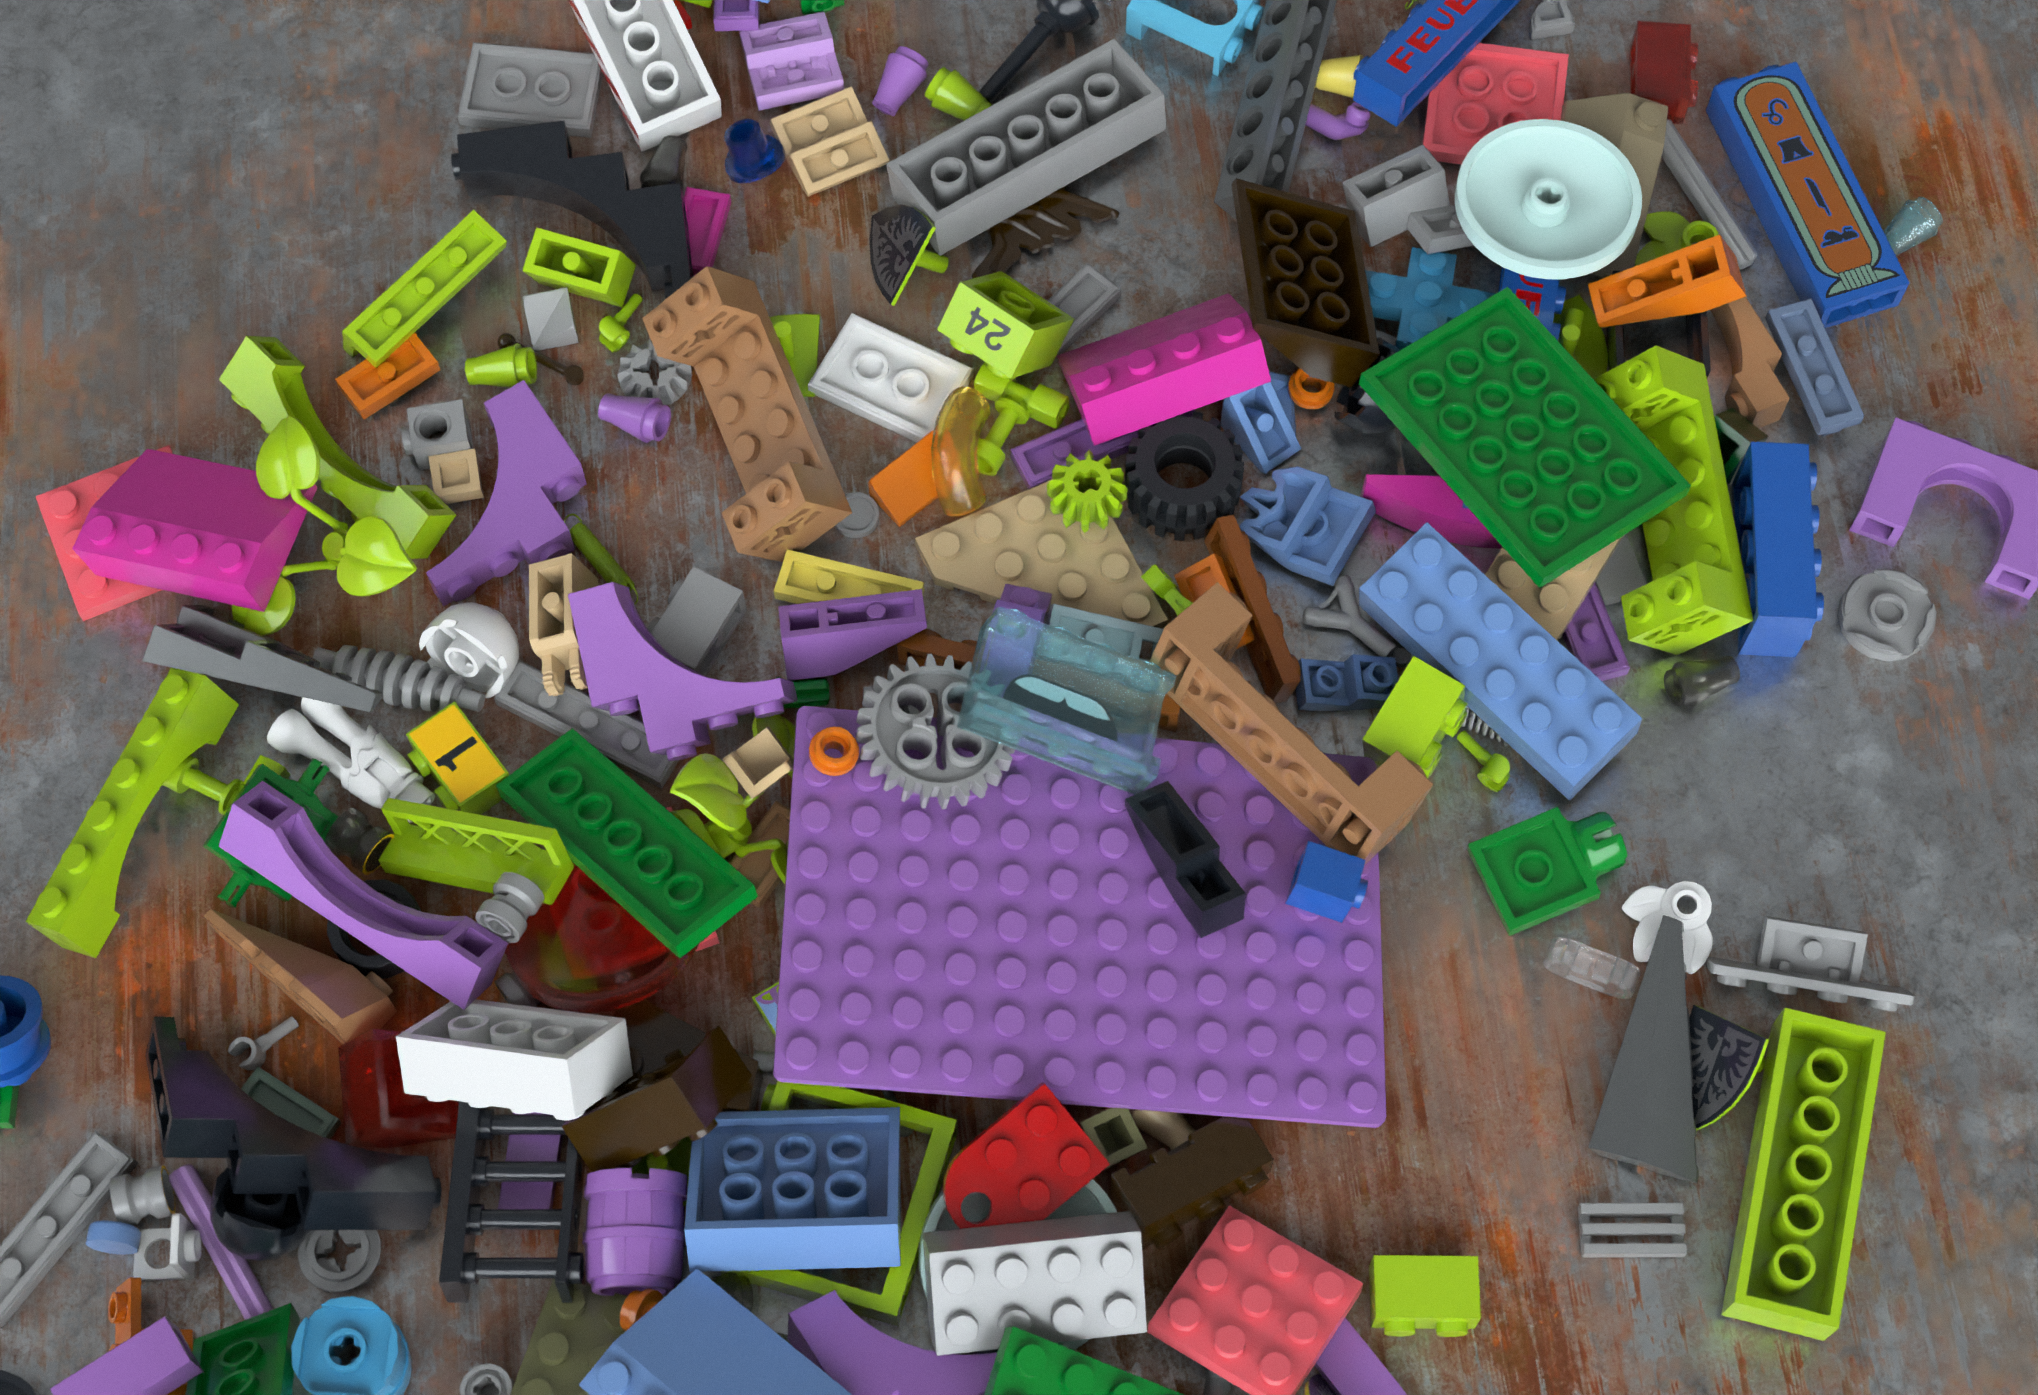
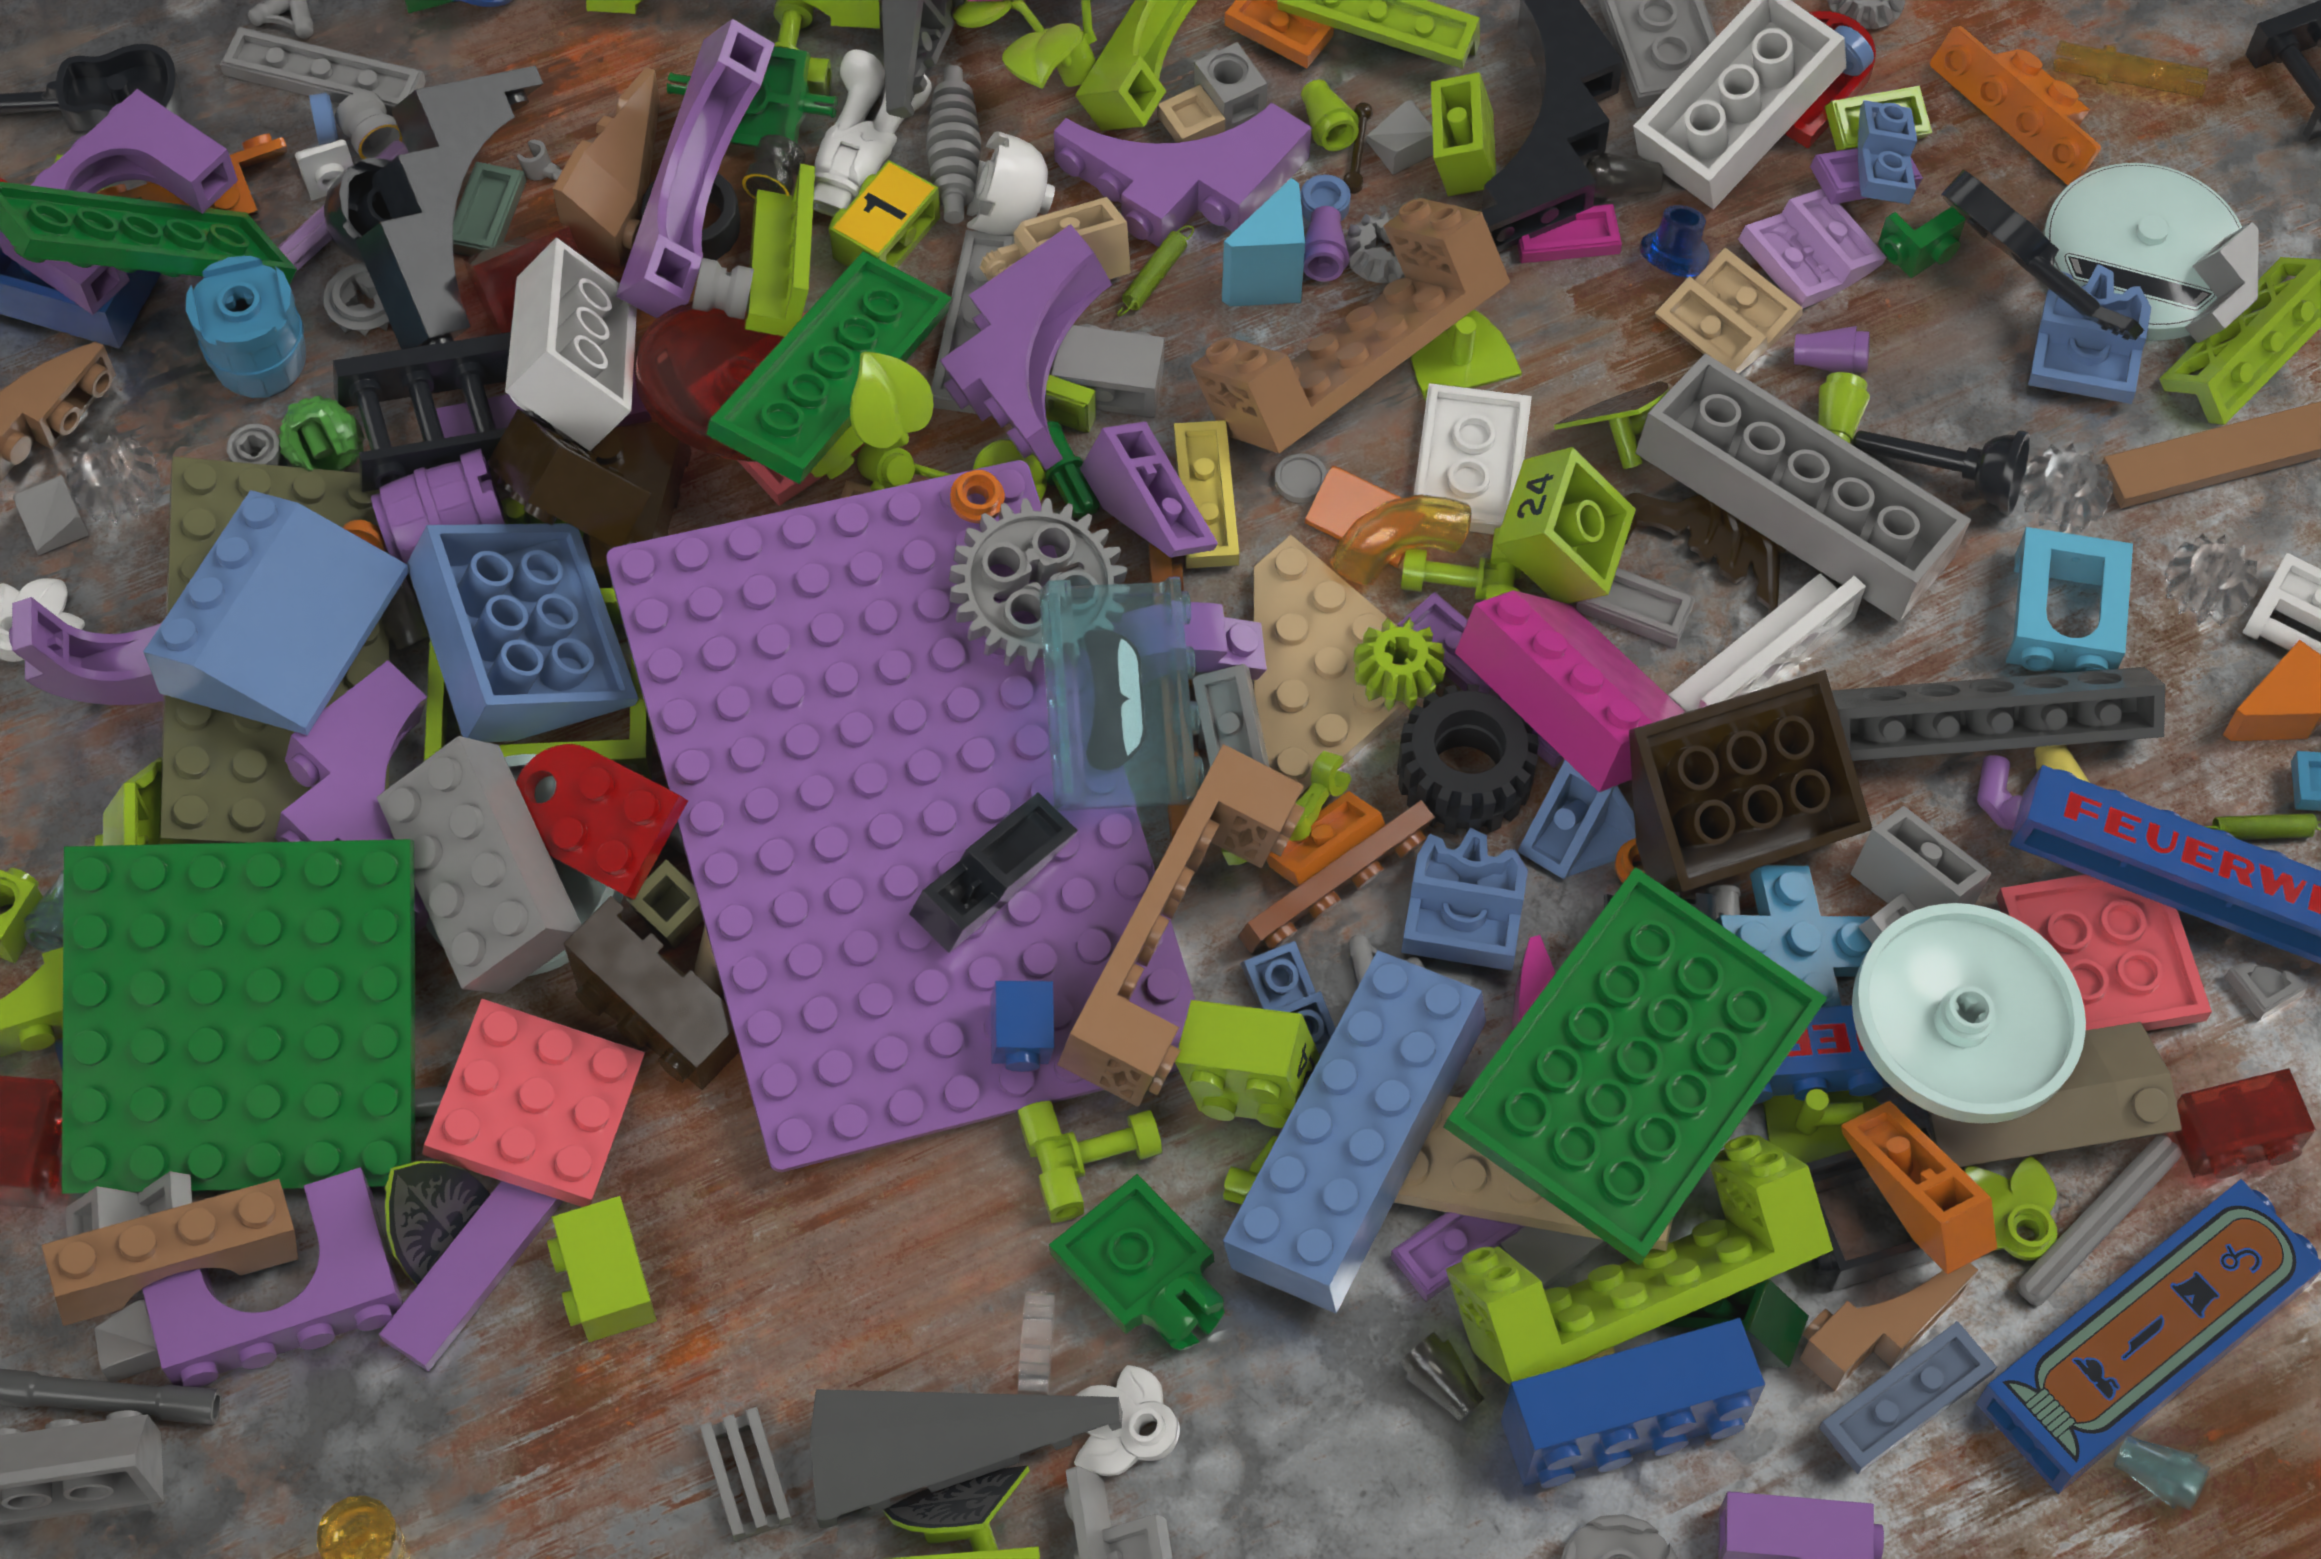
camera: 70 degrees right, 5 degrees down
lime hand [599,293,643,352] -> none
tan panel [723,727,793,799] -> none
none -> bright green piece [278,395,365,471]
none -> lime bar [1018,1101,1163,1223]
none -> lime tile [1045,375,1096,433]
none -> medium azure slope [1222,178,1305,307]
none -> medium blue tile [1300,175,1351,222]
none -> white fence [1668,573,1866,712]

